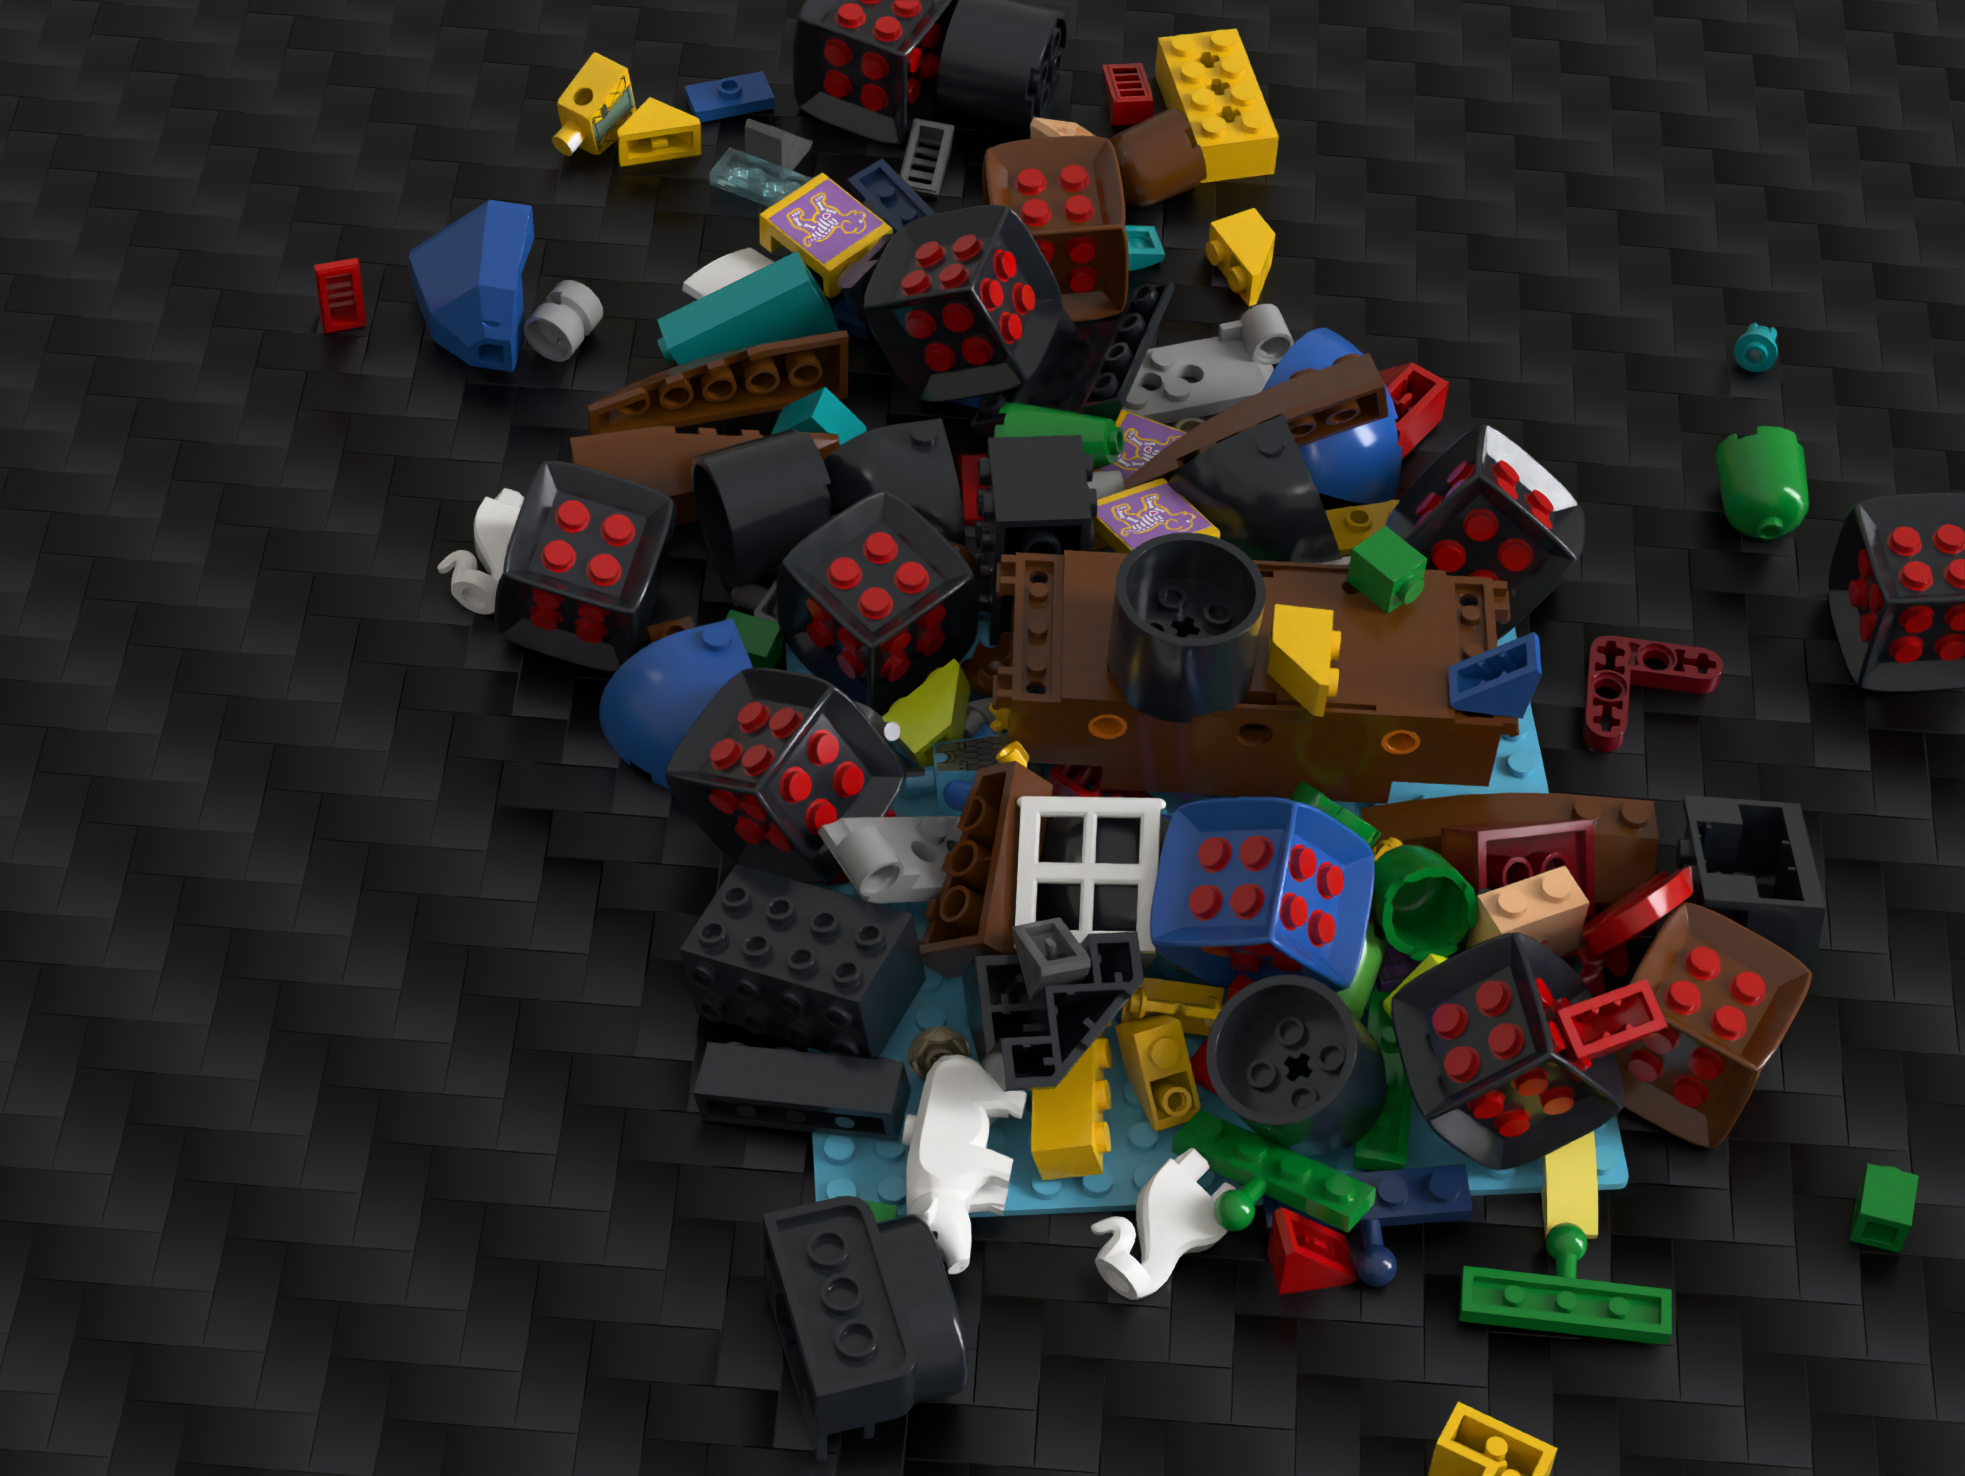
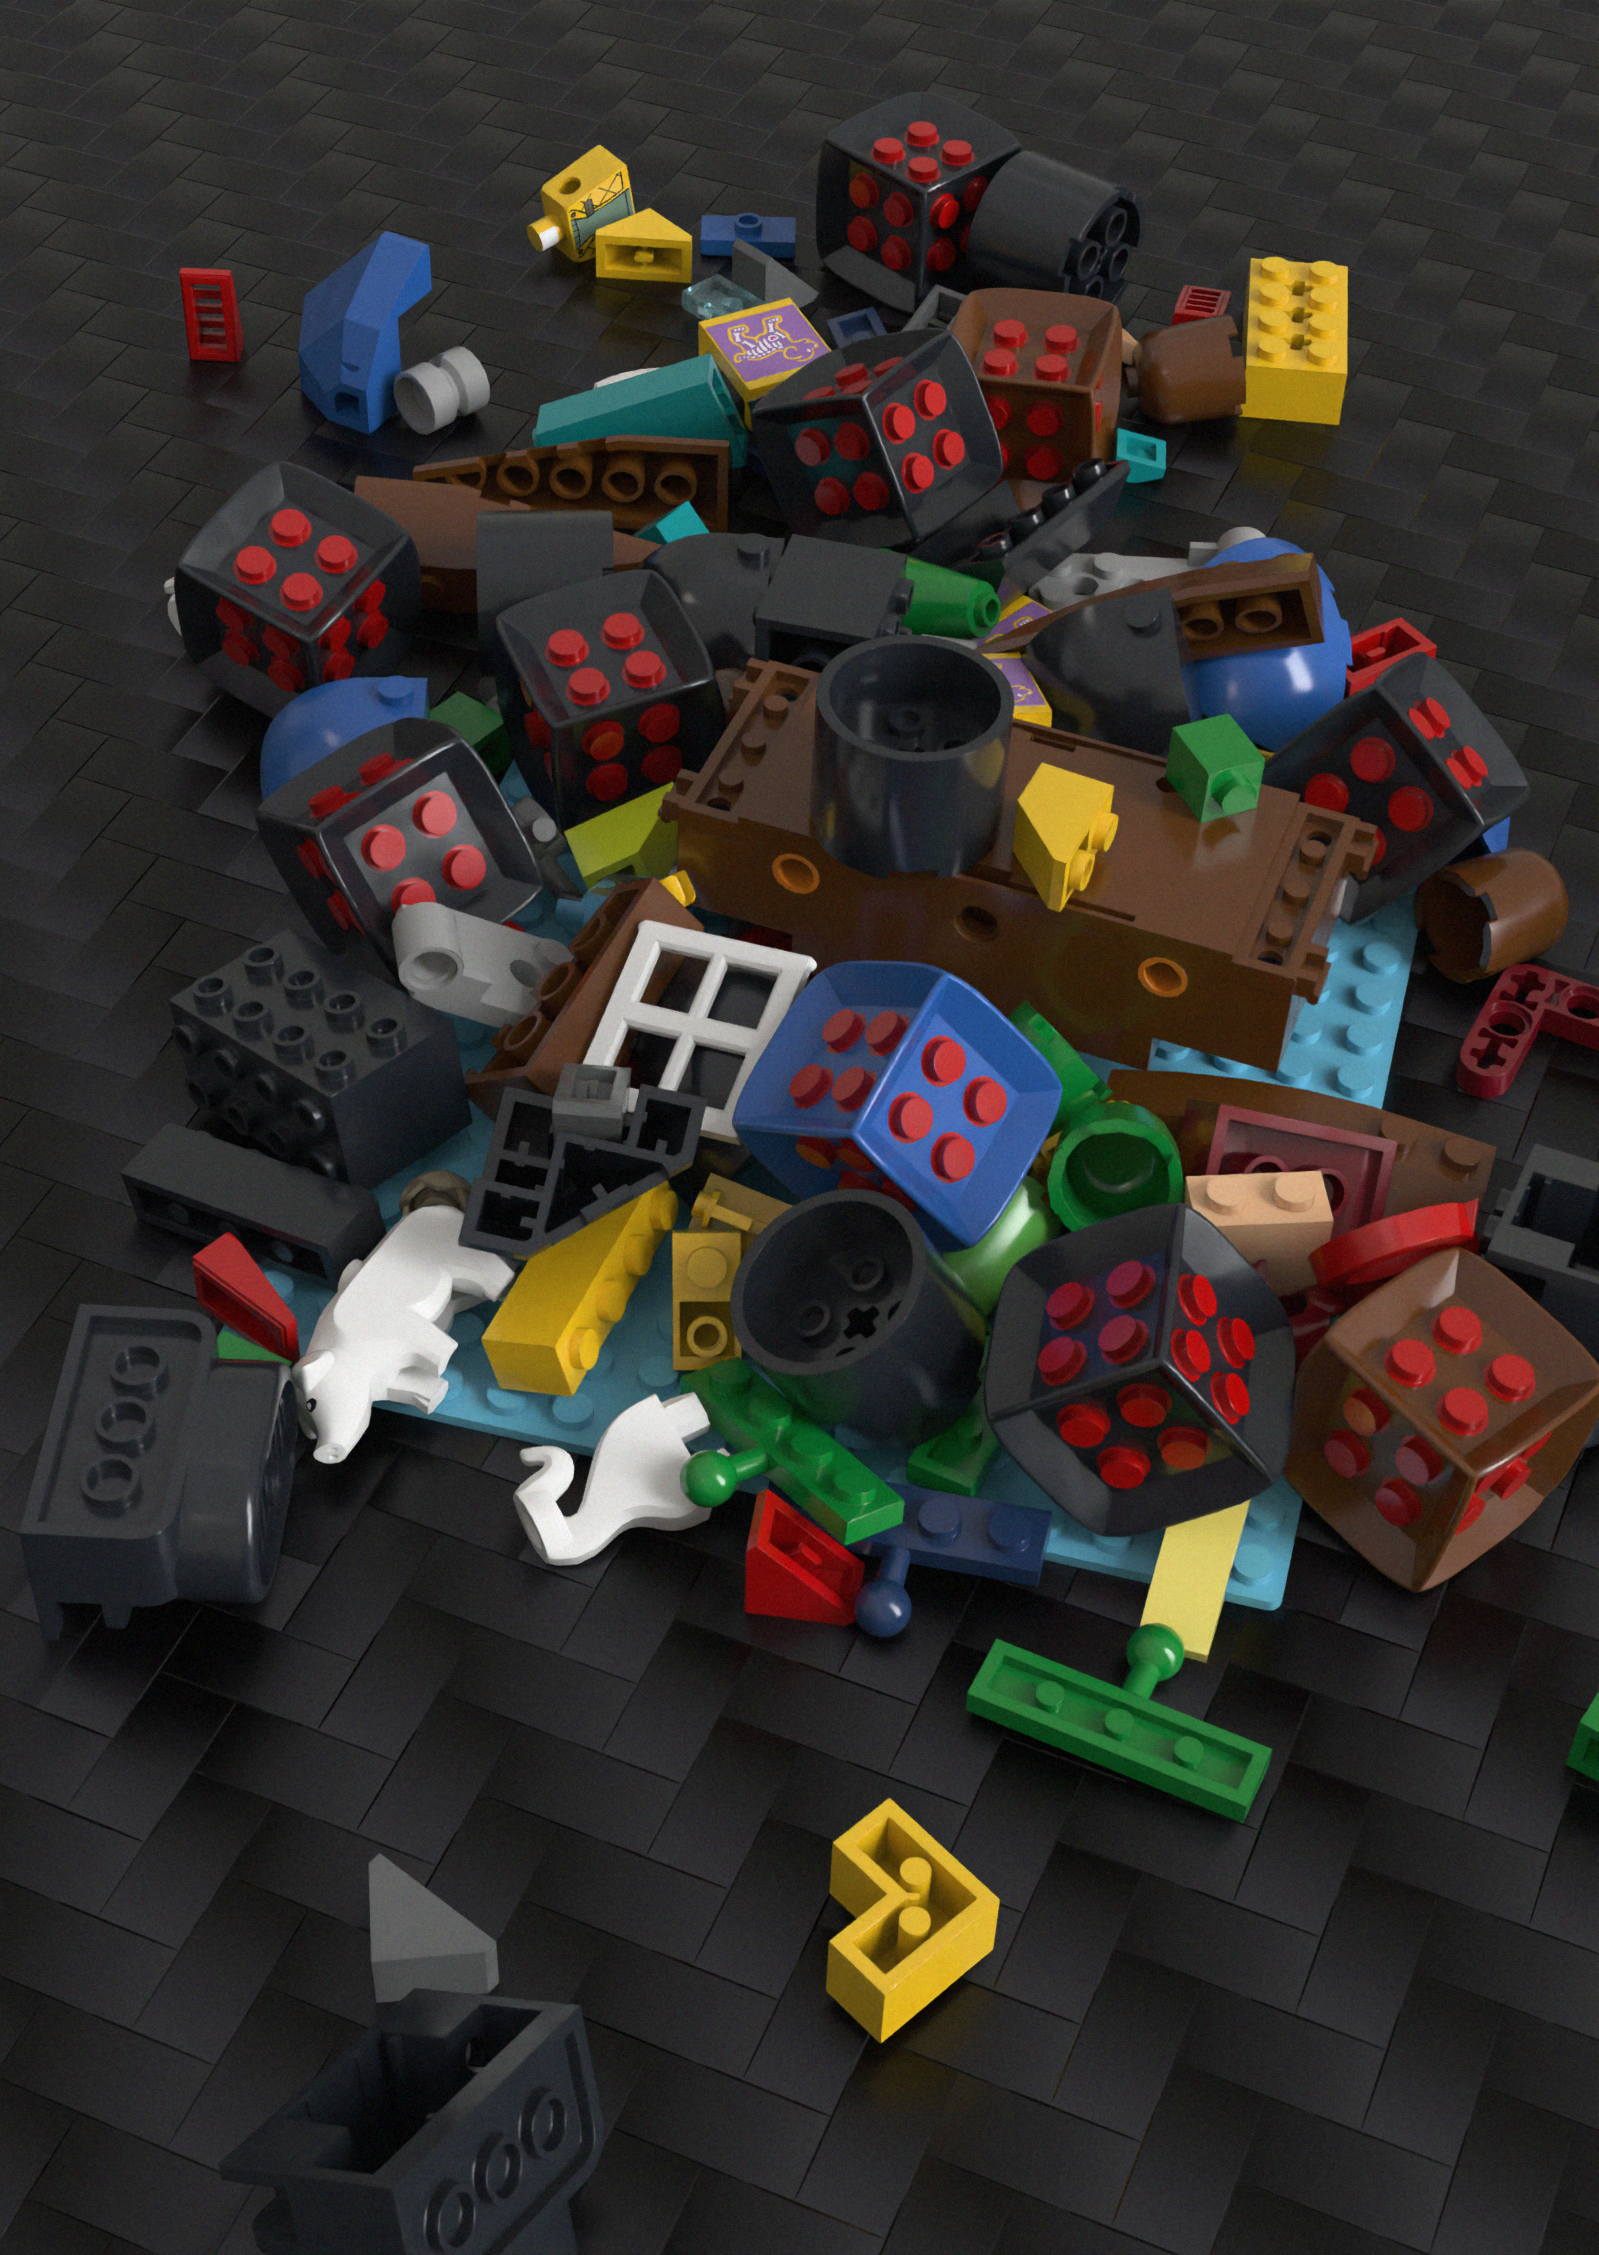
camera: 20 degrees right, 5 degrees down
yellow slope [1206,208,1275,307] -> none
blue slope [1448,632,1542,719] -> none
red slope [1554,979,1667,1061] -> none
none -> red slope [192,1232,300,1367]
none -> reddish brown cylinder [1413,847,1569,984]

